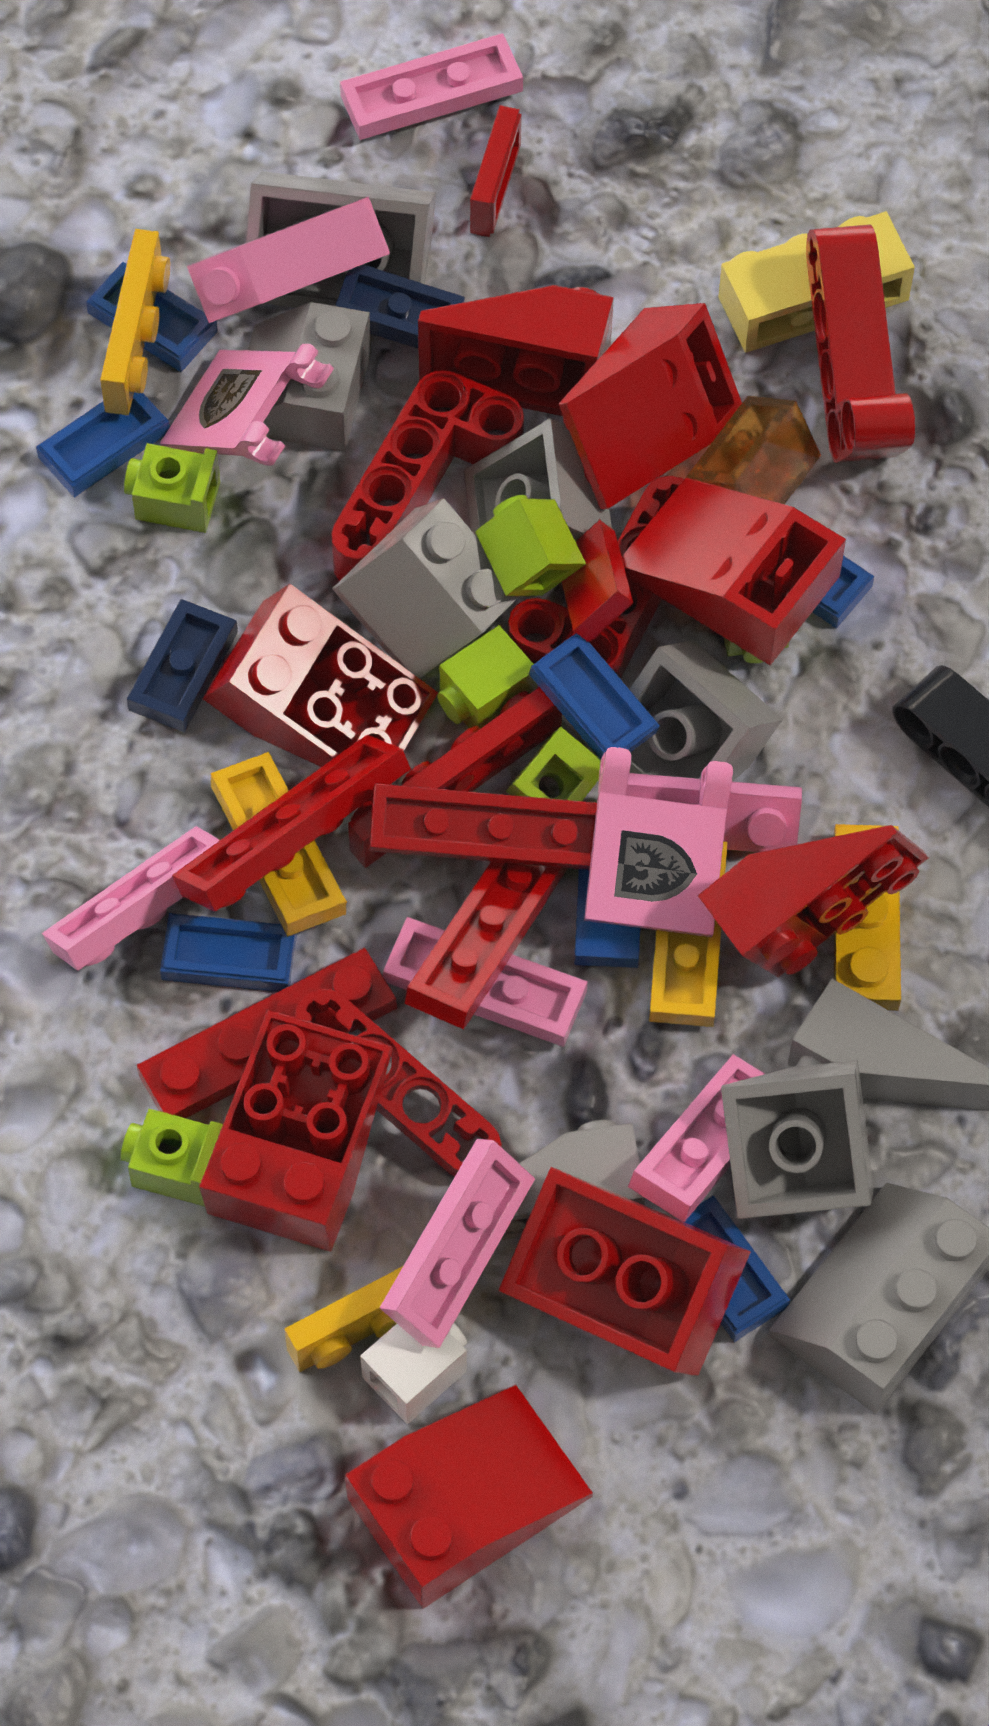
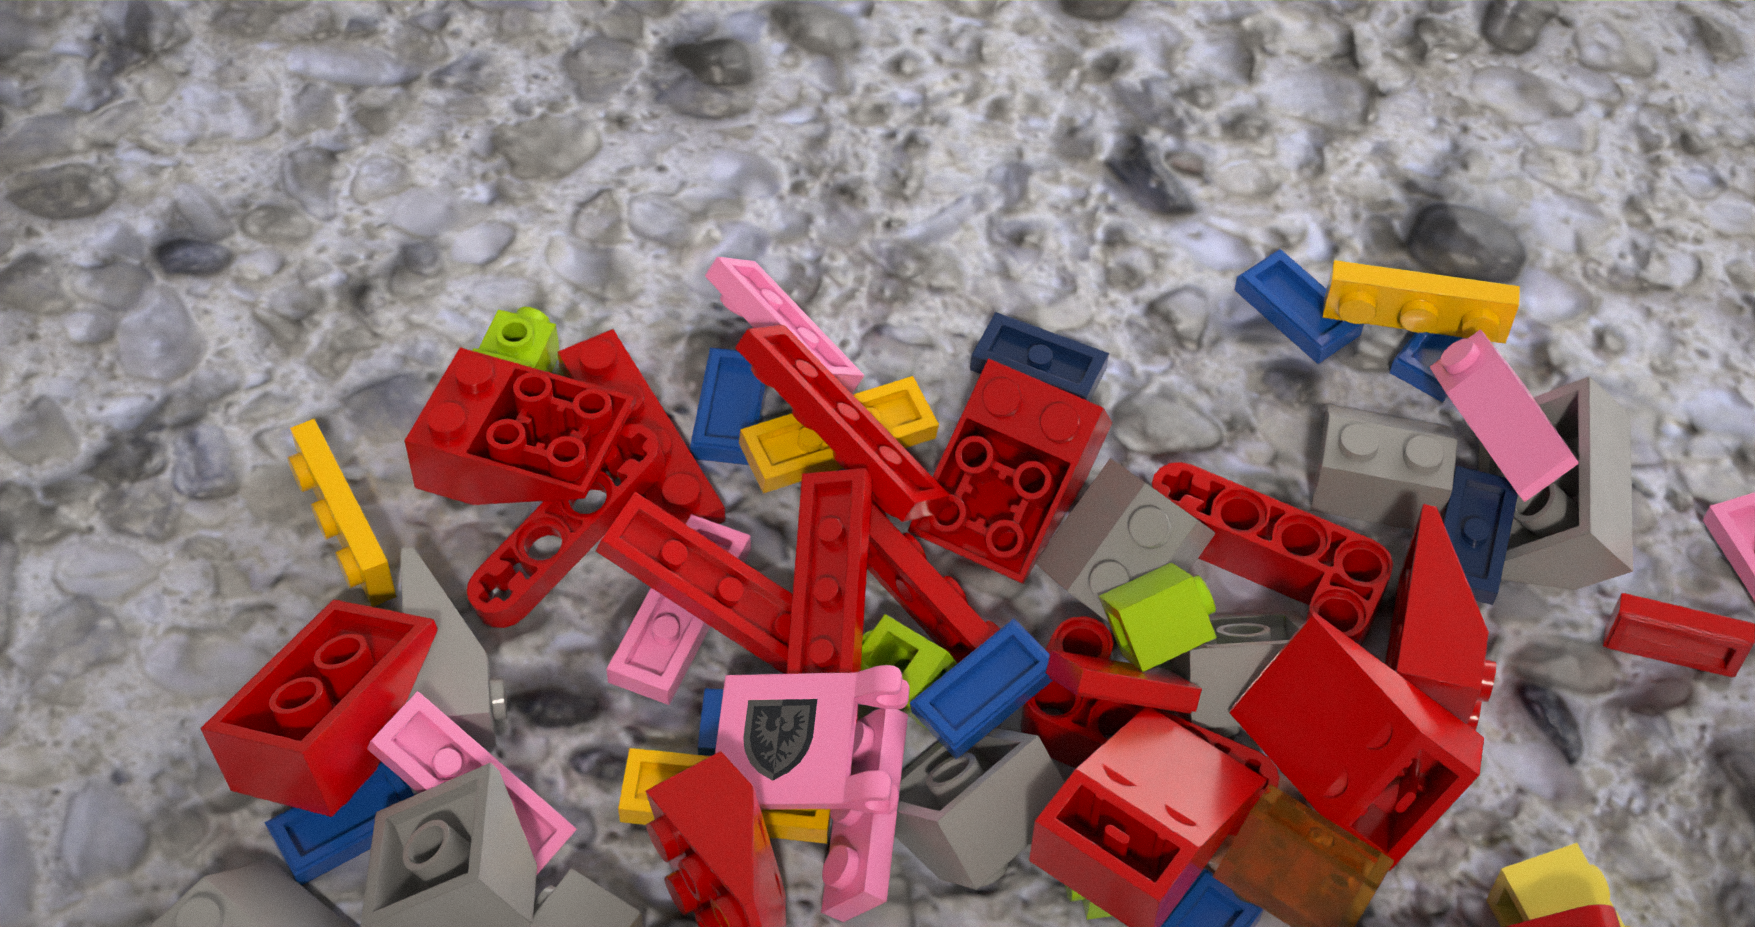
camera: 90 degrees right, 10 degrees down
lime brick [124,443,221,533] -> none
bright pink flag [159,344,334,466] -> none
red slope [345,1385,593,1609] -> none
white brick [360,1323,467,1424] -> none
bright pink plate [380,1139,535,1348] -> none
lime brick [437,625,537,728] -> none

